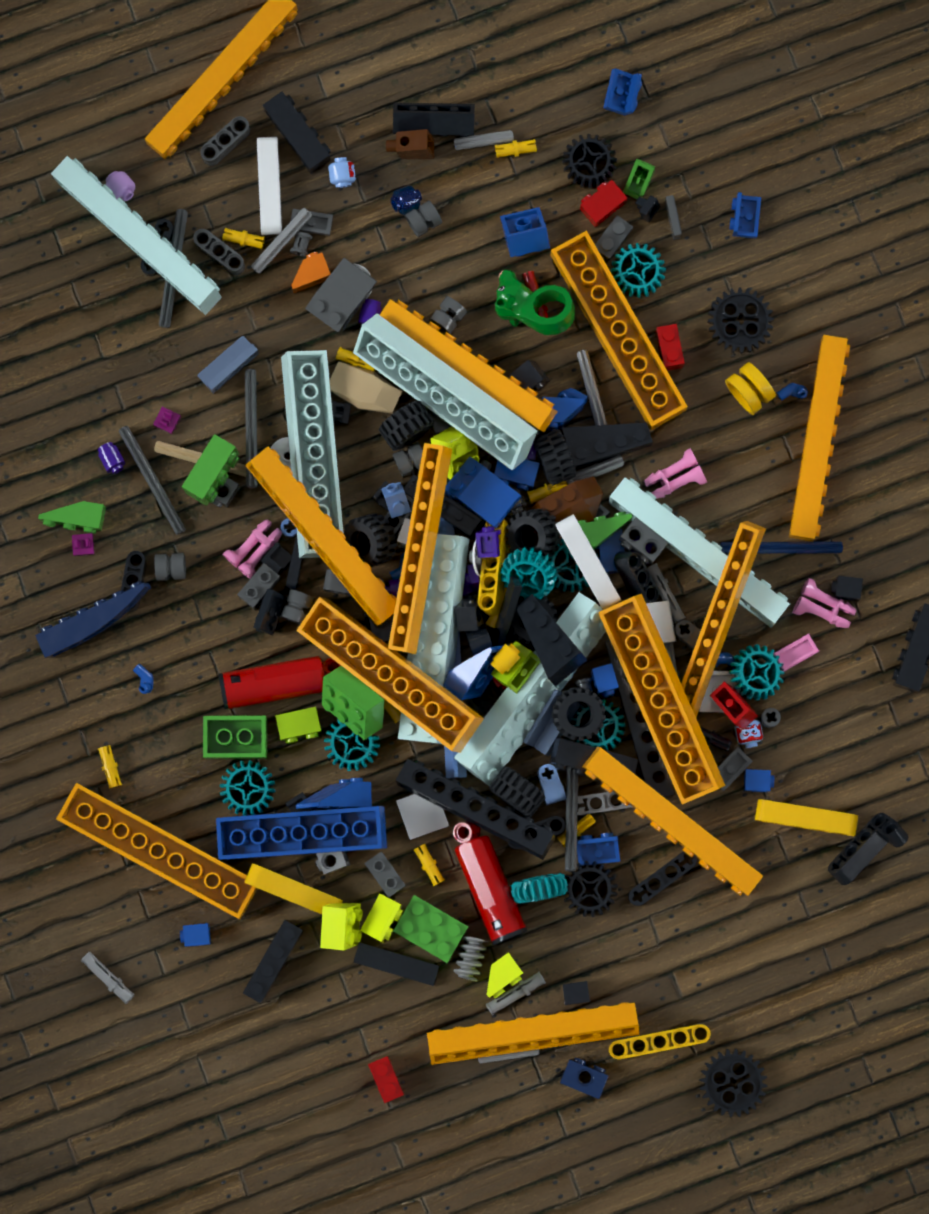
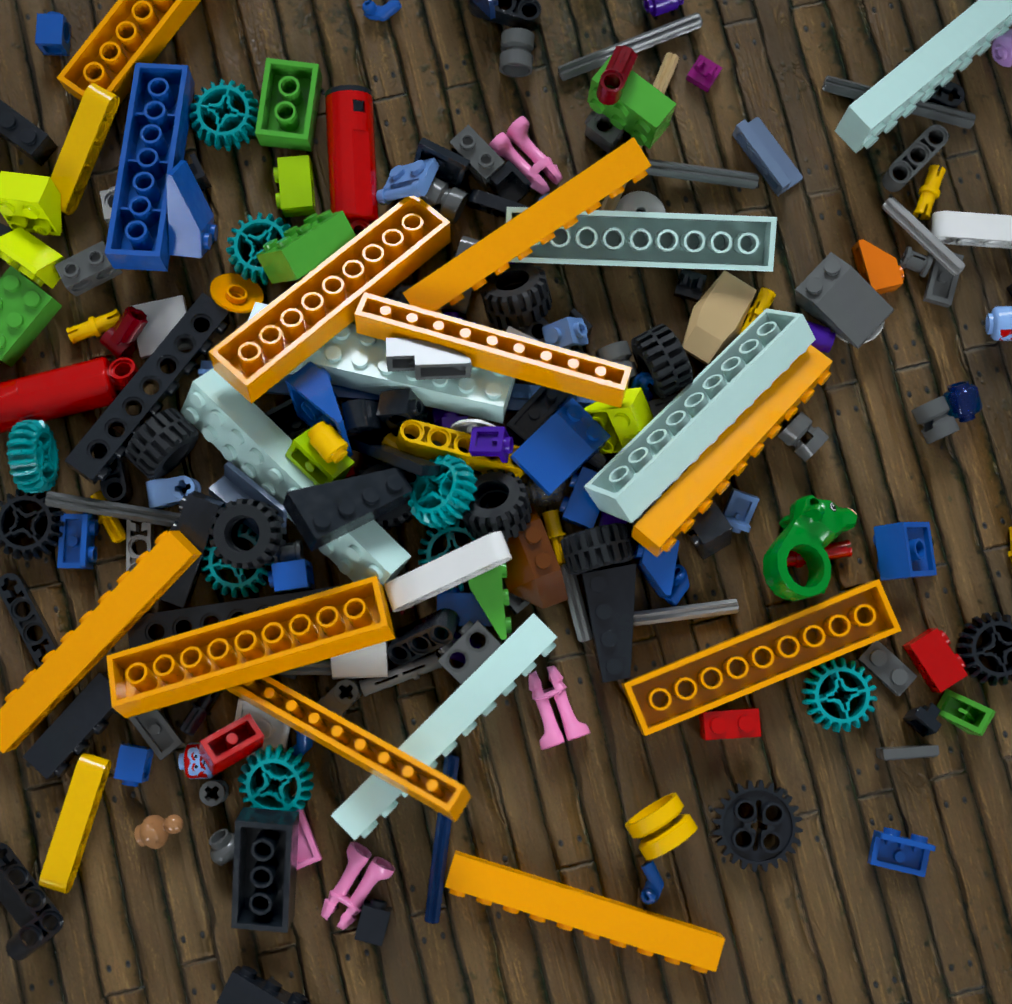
camera: 90 degrees right, 0 degrees up
none -> black brick [22,672,118,779]
none -> dark red piece [100,306,148,359]
none -> medium nougat animal [134,814,184,849]
none -> dark grey animal [209,829,235,866]
none -> light orange dish [210,273,264,313]
none -> black brick [231,807,299,933]
none -> medium blue plate [376,158,440,206]
none -> dark grey slope [386,338,471,380]
none -> dark red piece [596,45,638,105]
none -> blue arm [631,372,654,402]
none -> medium blue bracket [723,488,760,533]

